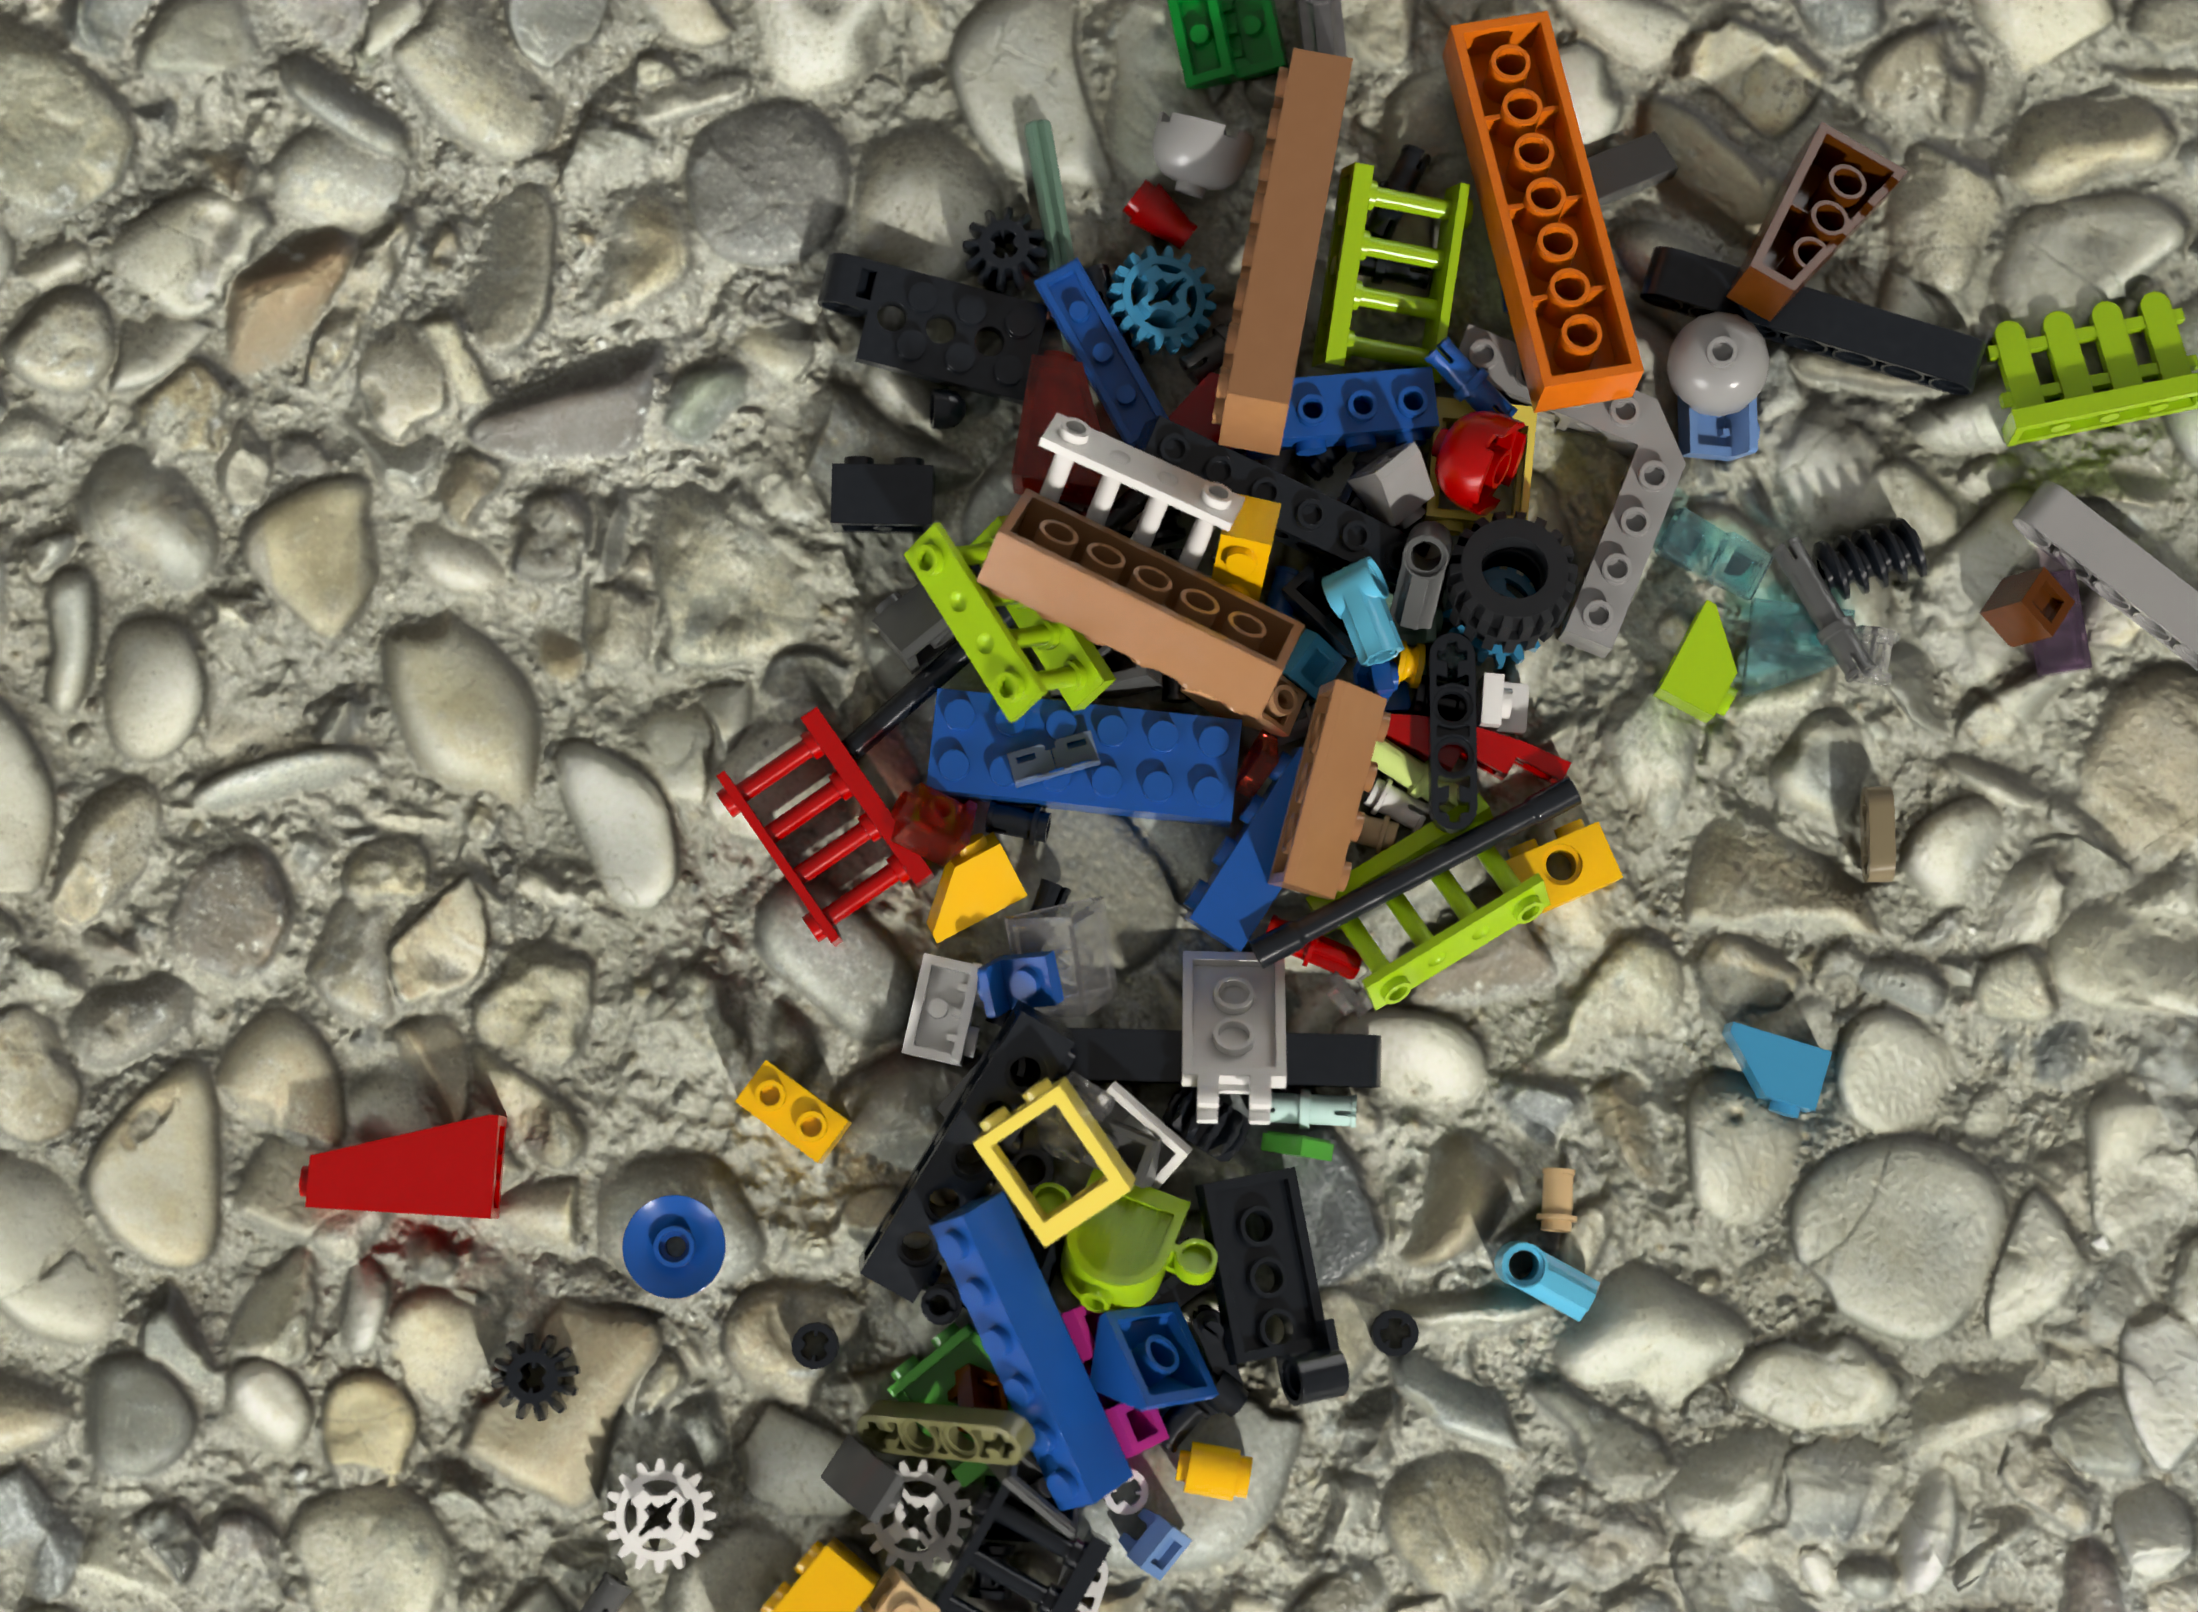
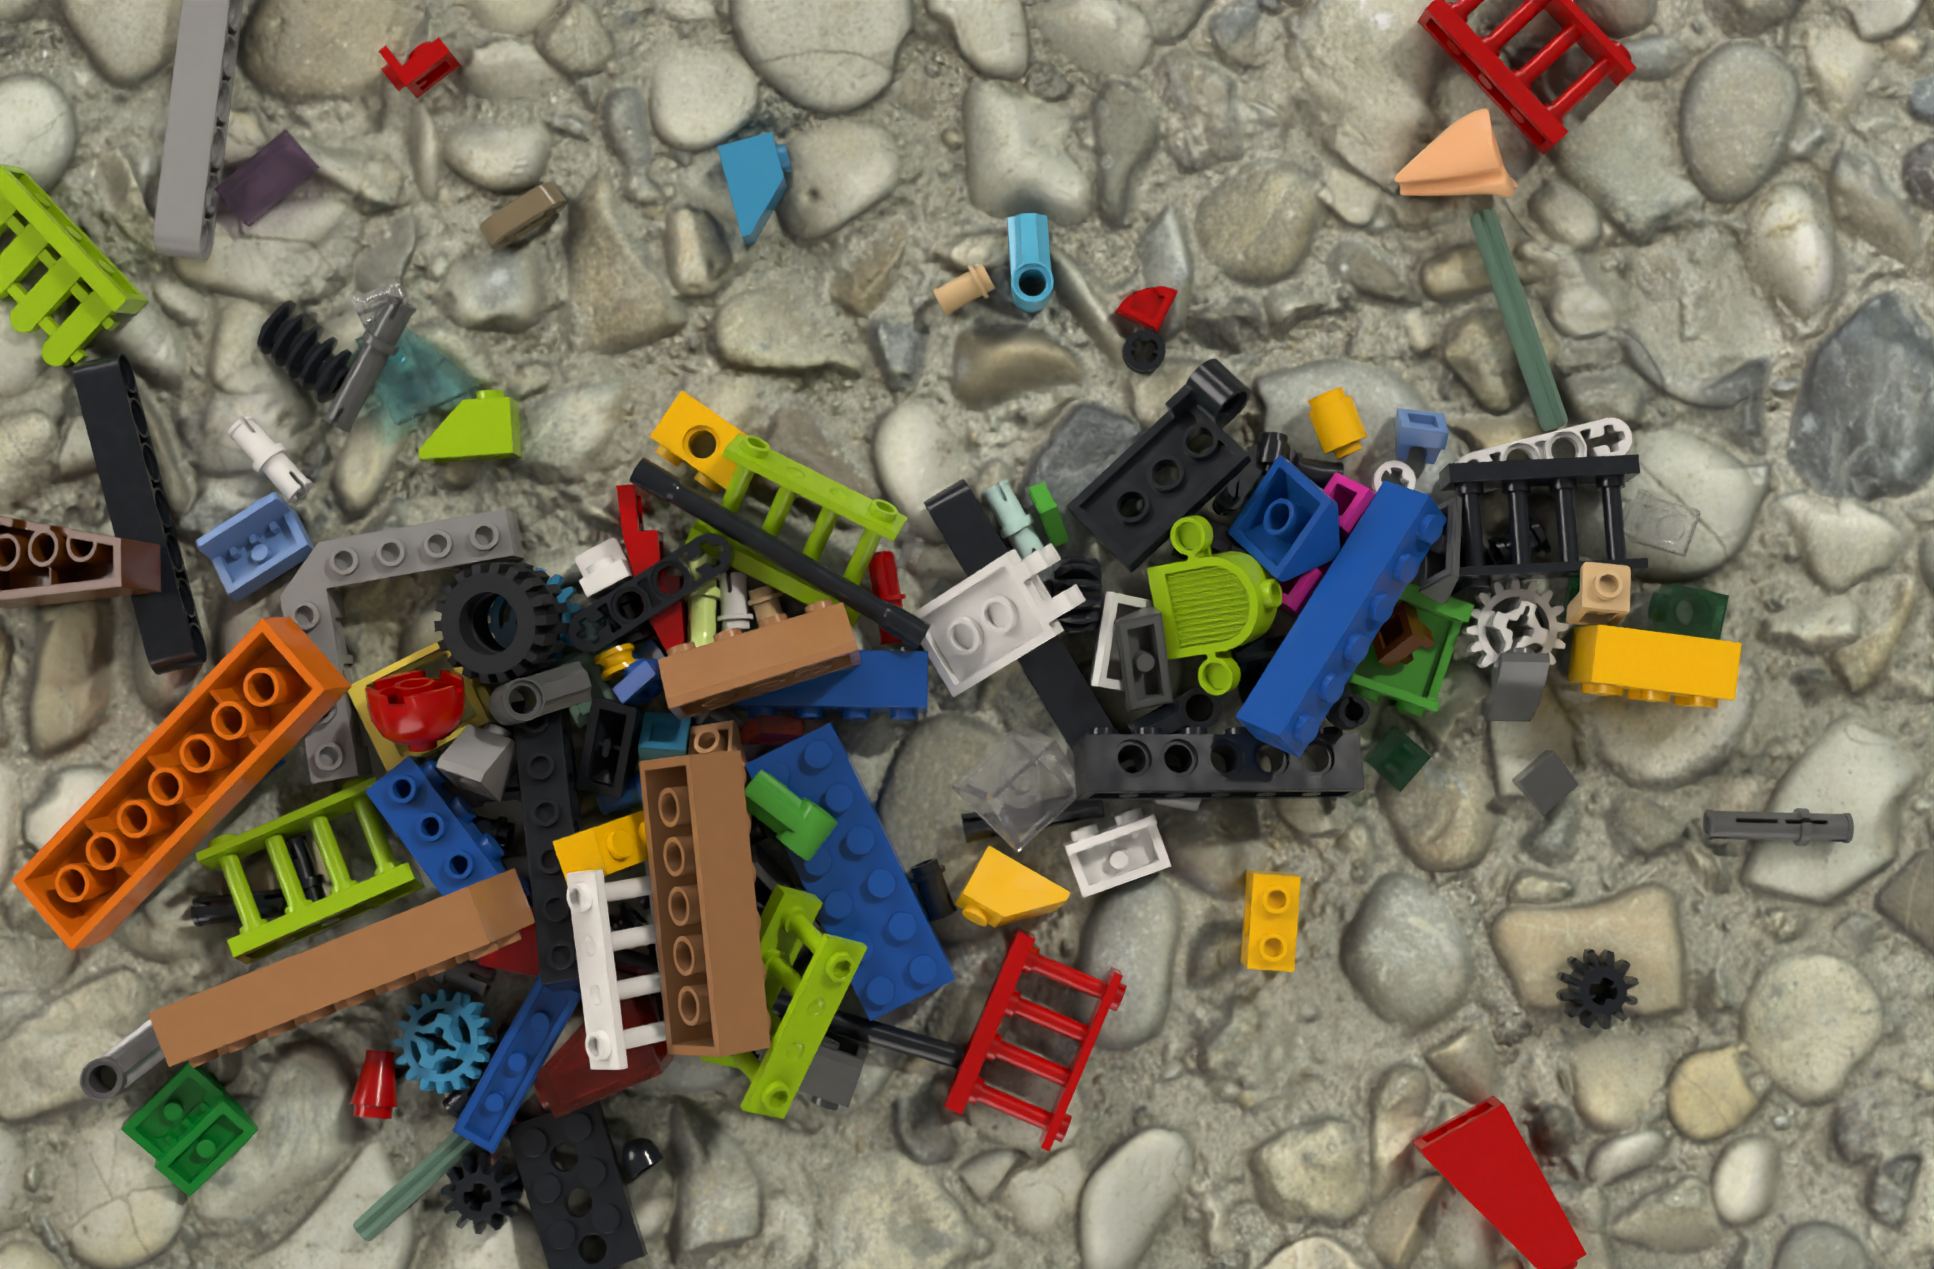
camera: 125 degrees left, 5 degrees up
white gear [603,1457,718,1573] -> none
blue dish [622,1195,726,1299] -> none
black bush [792,1322,839,1369] -> none
black brick [831,456,935,534] -> none
olive beam [856,1400,1035,1465] -> none
clear red brick [891,782,978,867] -> none
light yellow window [973,1076,1136,1247] -> none
blue bracket [977,951,1064,1018] -> none
sand blue piece [1007,730,1100,788] -> none
clear bracket [1036,1071,1115,1164] -> none
light grey cylinder [1153,112,1255,198] -> none
medium azure piece [1322,556,1404,667] -> none
blue pin [1424,336,1518,417] -> none
dark grey slope [1587,131,1678,207] -> none
clear light blue slope [1654,507,1774,600] -> none
light grey cylinder [1667,312,1770,417] -> none
reddish brown panel [1980,566,2075,647] -> none
none -> white pin [228,415,313,503]
none -> red bracket [378,37,461,99]
none -> bright green piece [745,769,838,862]
none -> red tile [1115,286,1178,333]
none -> clear green tile [1363,726,1431,792]
none -> dark grey slope [1512,750,1578,816]

